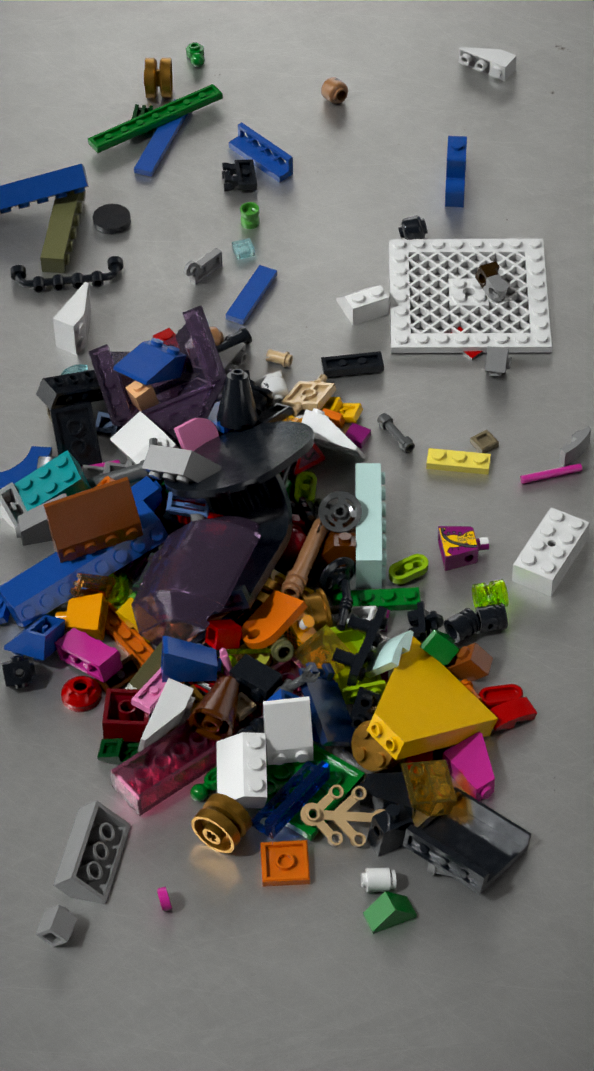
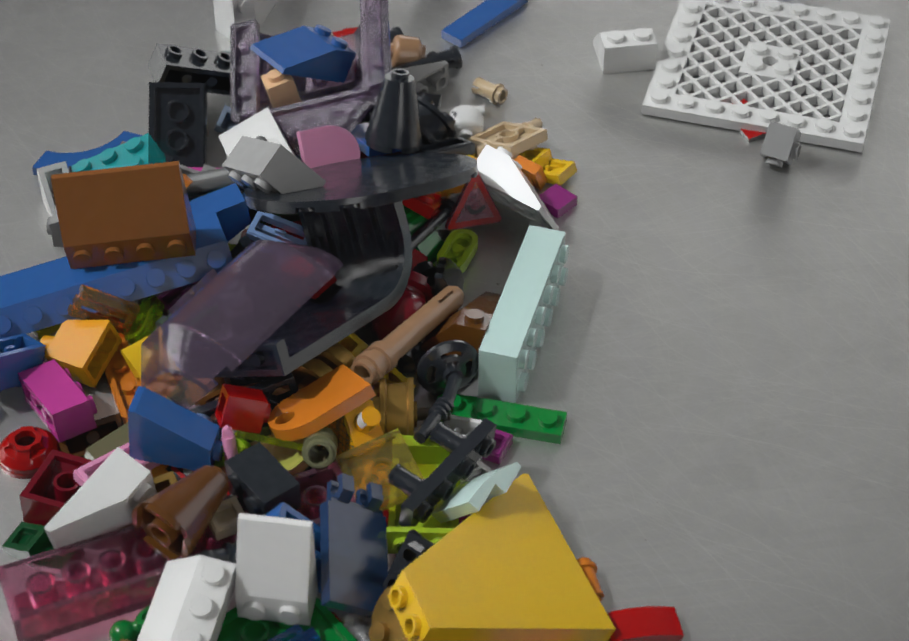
camera: 15 degrees right, 5 degrees down
dark grey brick [273,665,320,694] -> none
dark grey dish [315,491,362,533] -> none
black plate [321,351,384,377] -> none
dark grey bar [377,413,415,453] -> none
lime plate [388,554,429,584] -> none
black hips [407,601,444,641] -> none
green slope [420,630,459,665] -> none
light yellow plate [426,448,491,475] -> none
magenta torso [438,526,489,571] -> none
black piece [444,608,481,643] -> none
dark orange slope [444,642,493,682] -> none
dark tan tile [470,429,499,453] -> none
clear neon green wheel [471,579,509,609] -> none
leg [475,261,508,302] -> none
black piece [475,603,508,633] -> none
red tile [479,684,523,709] -> none
white brick [512,507,590,597] -> none
dark pink bar [520,463,582,484] -> none
light grey slope [559,426,591,467] -> none

